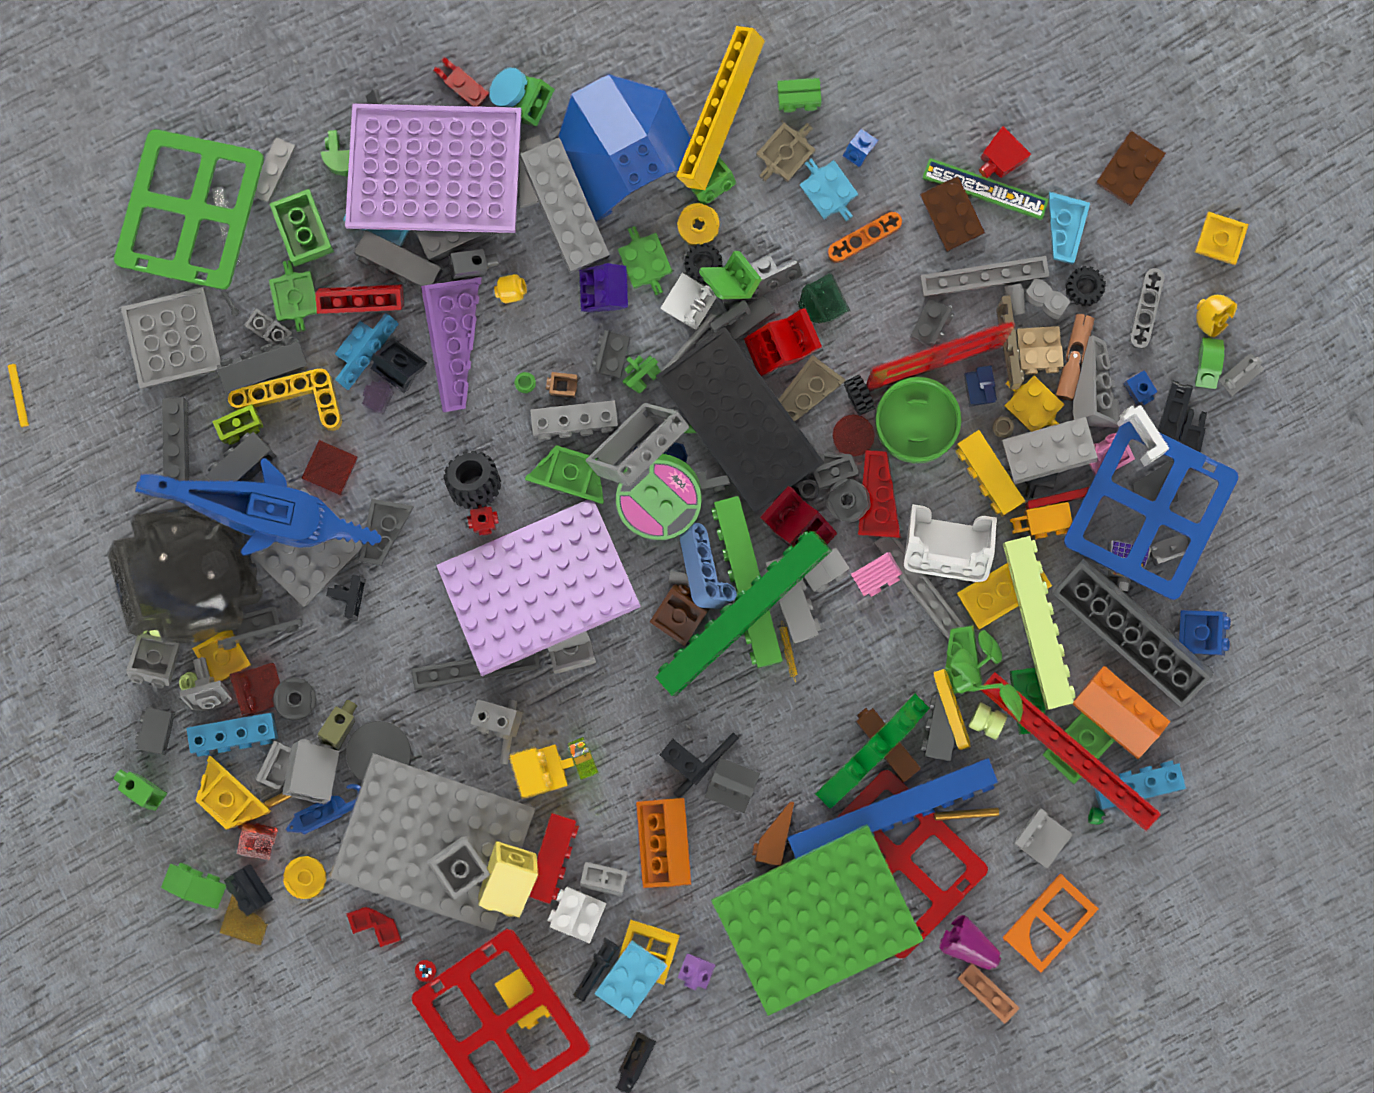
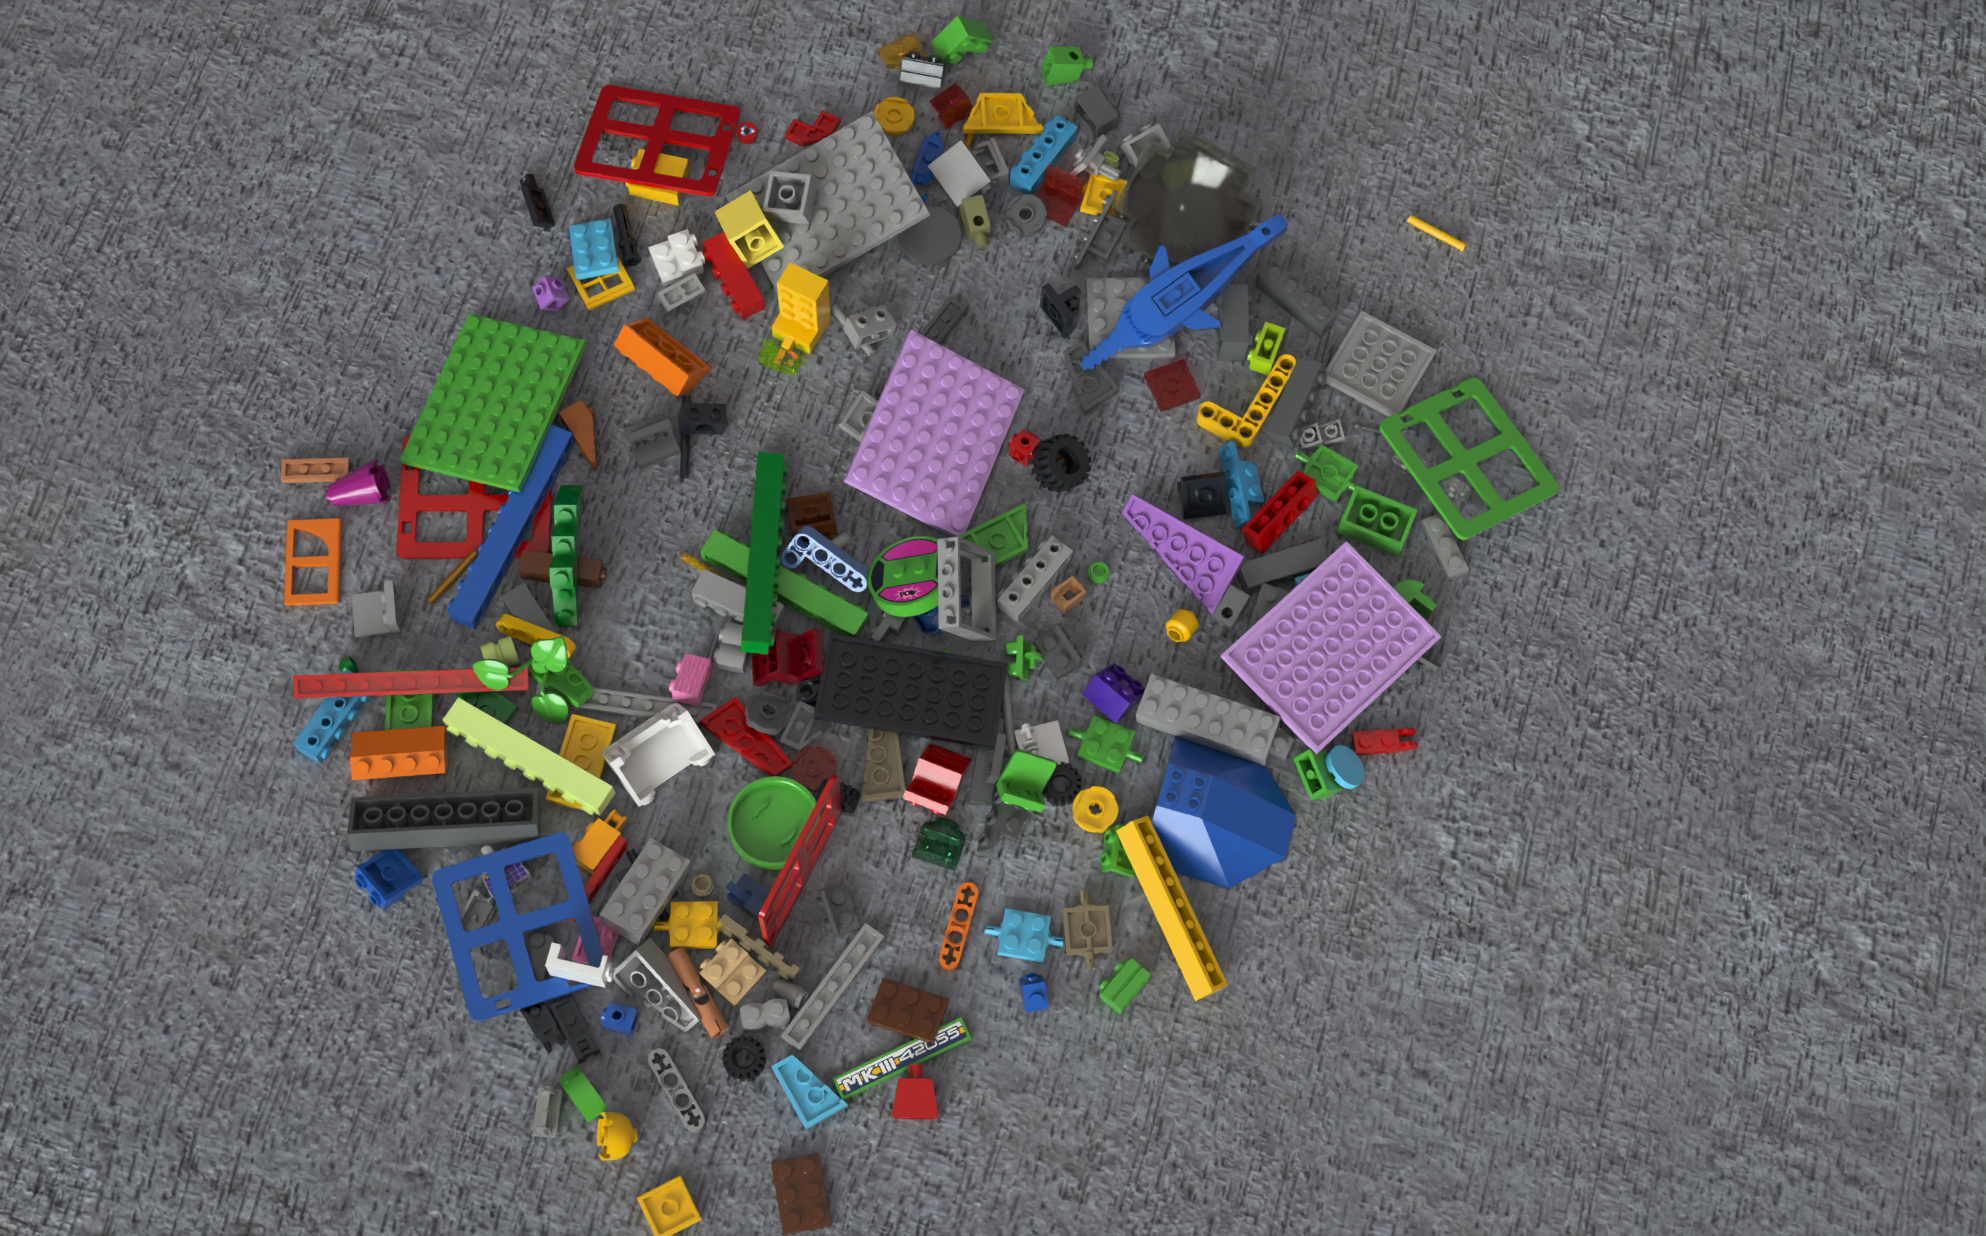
camera: 125 degrees right, 15 degrees down
clear purple brick [362,380,394,415] -> none
yellow brick [955,430,1025,517] -> none

